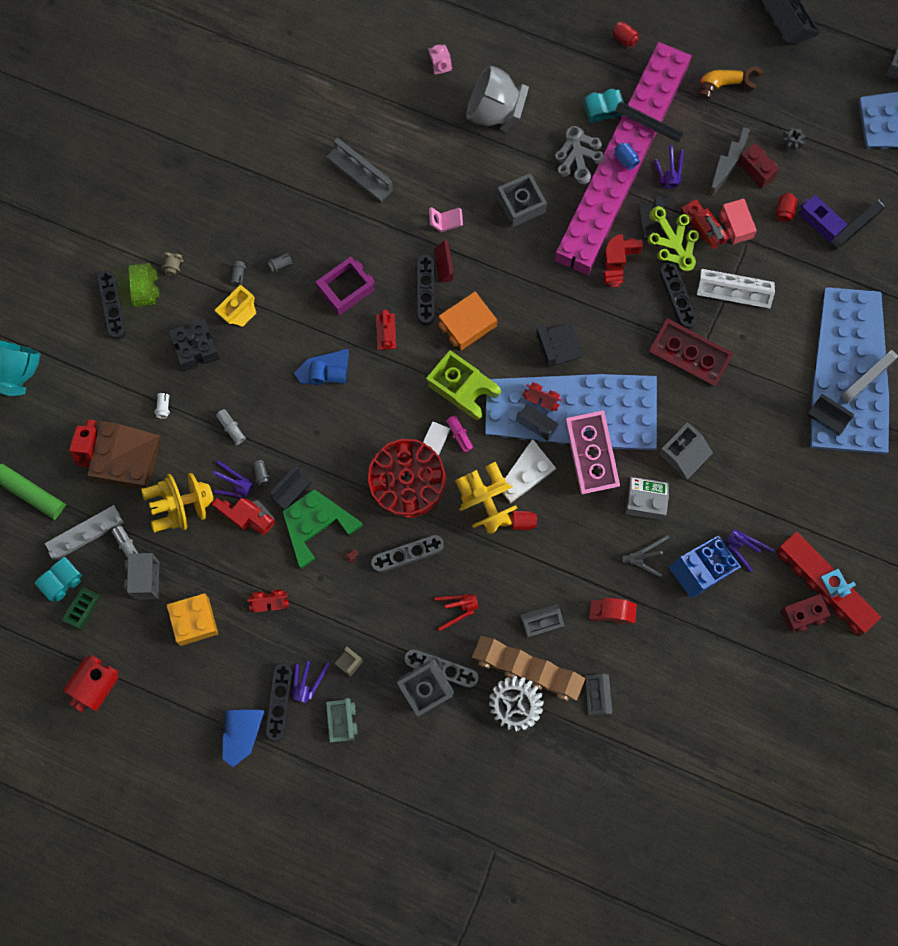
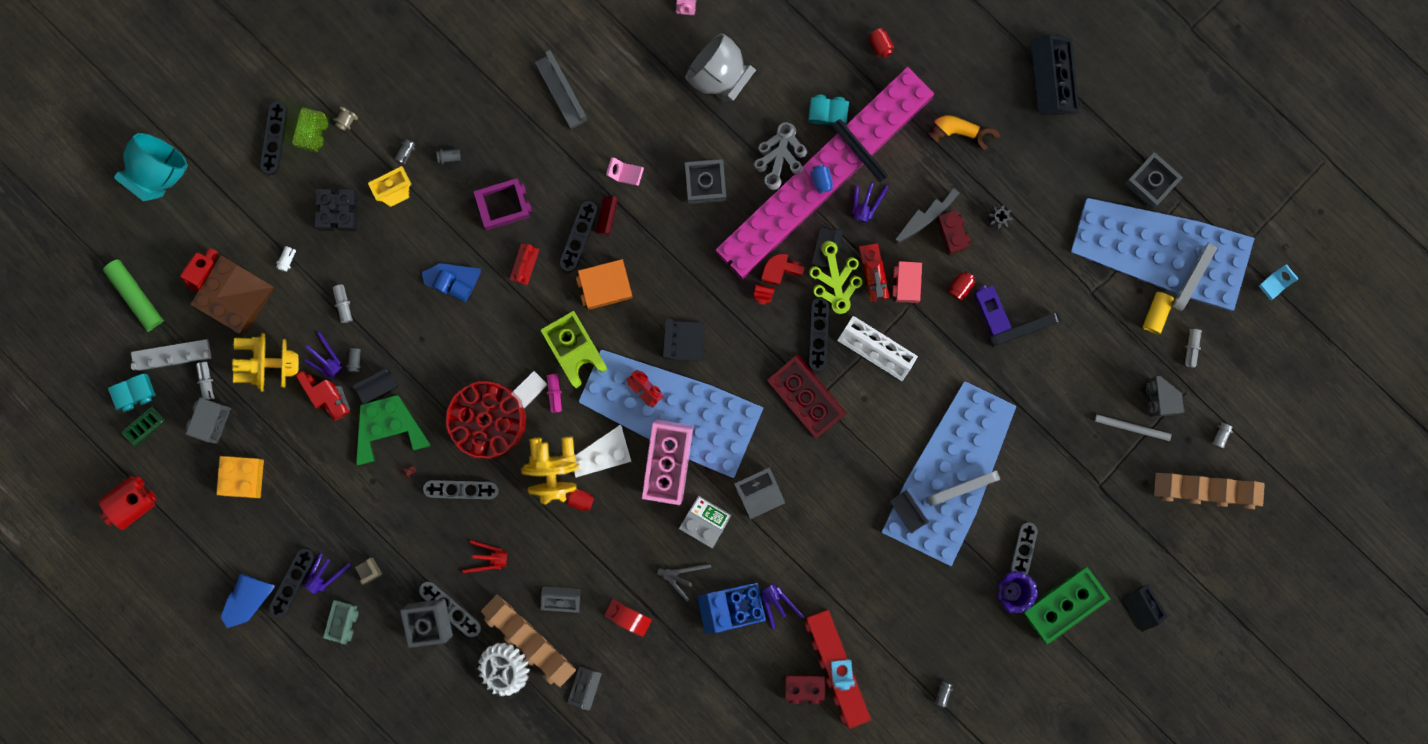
camera: 20 degrees right, 10 degrees up
red hinge [247,589,289,613] -> none
black panel [516,404,559,441] -> none

